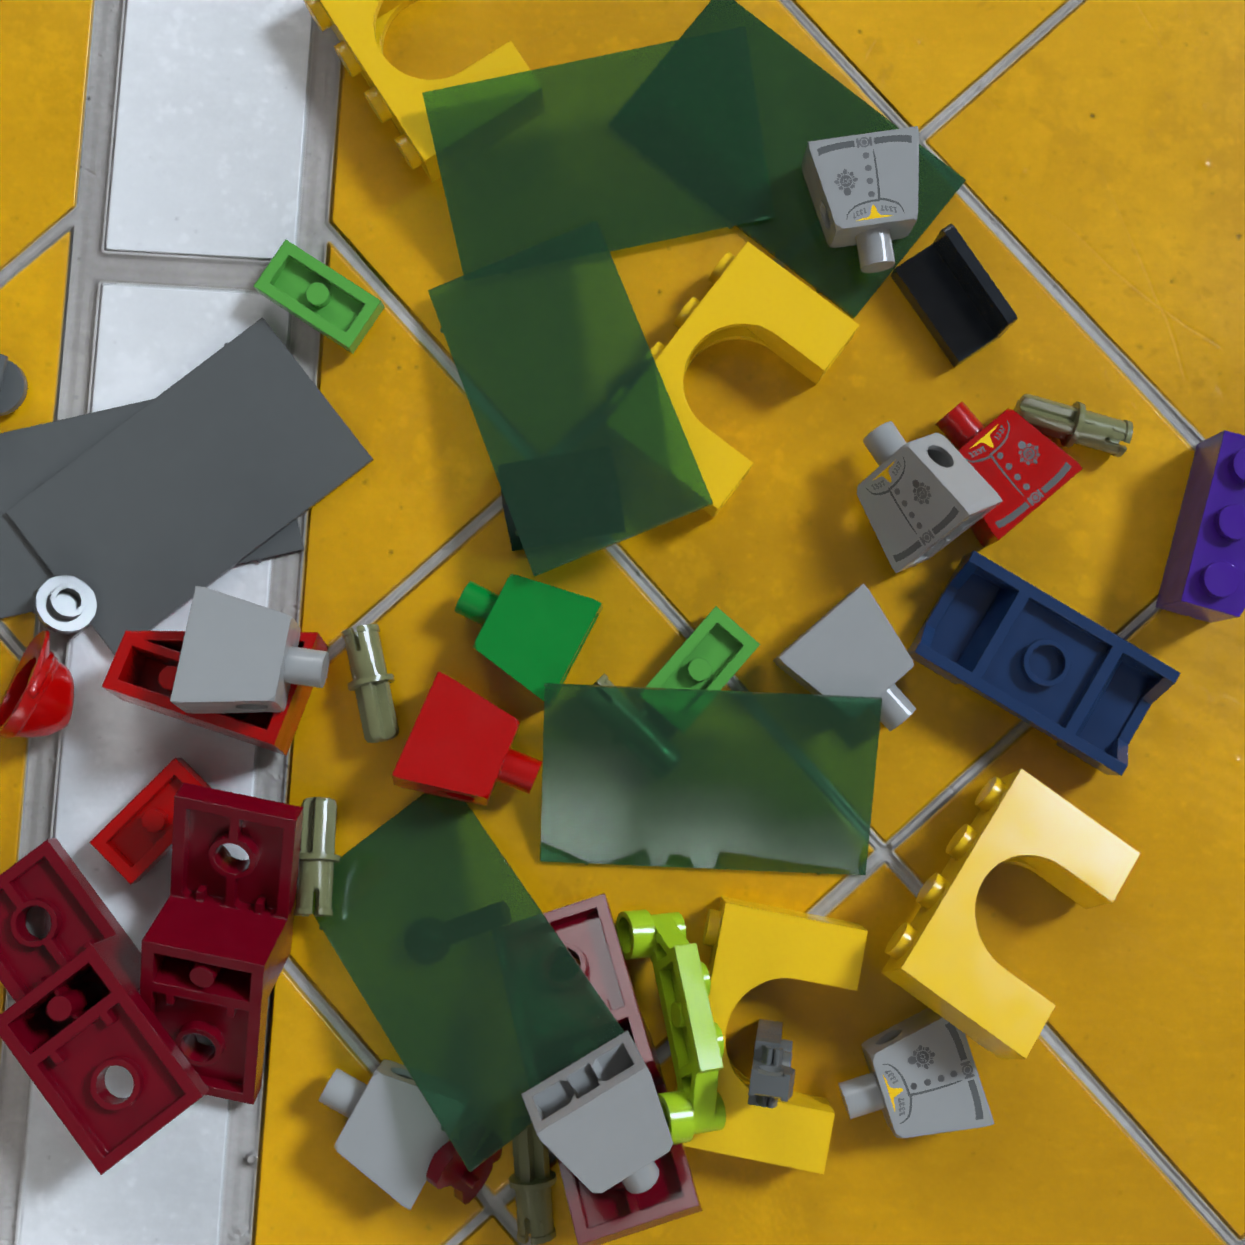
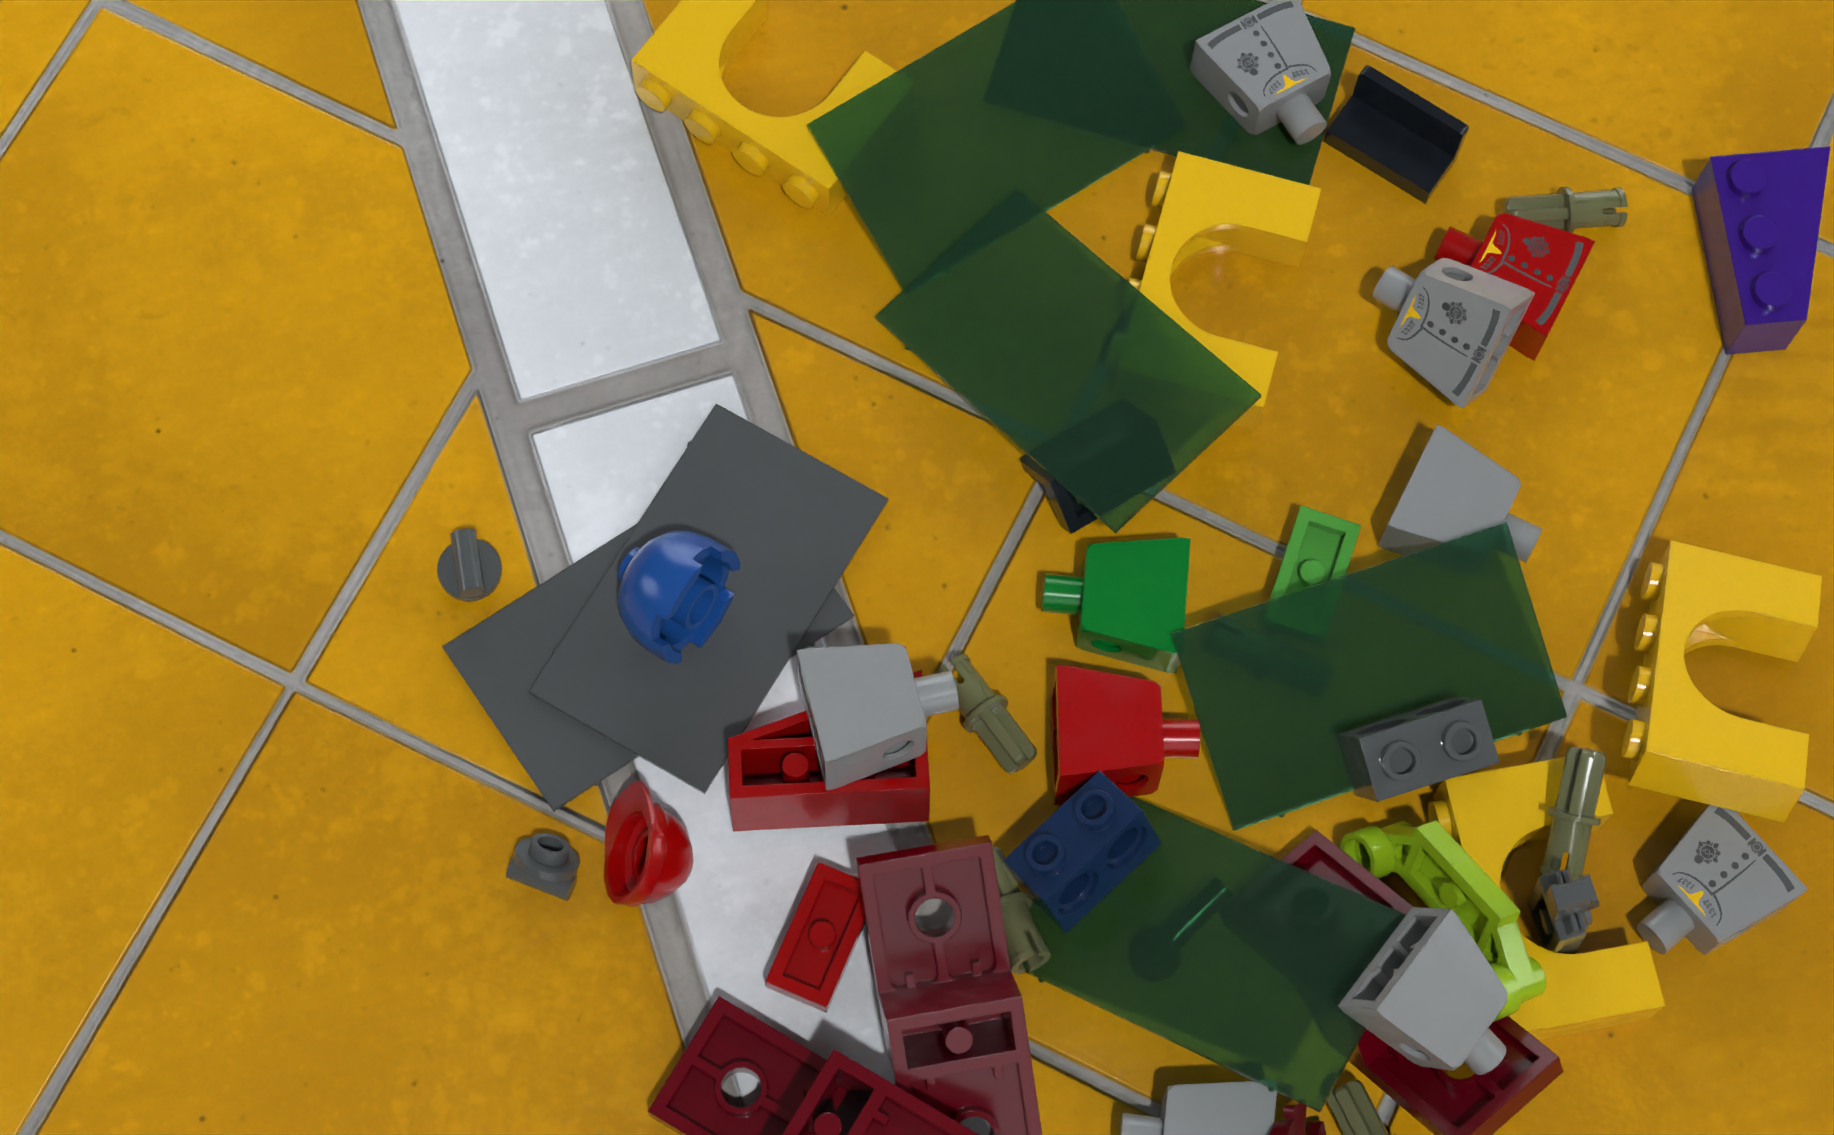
camera: 25 degrees left, 15 degrees down
plate [33,575,97,640] -> none
bright green plate [254,239,385,354] -> none
dark blue piece [907,551,1181,776] -> none
none -> blue cylinder [618,531,741,664]
none -> dark blue brick [1003,770,1161,933]
none -> dark grey brick [1337,696,1500,802]
none -> olive axle [1539,747,1607,881]

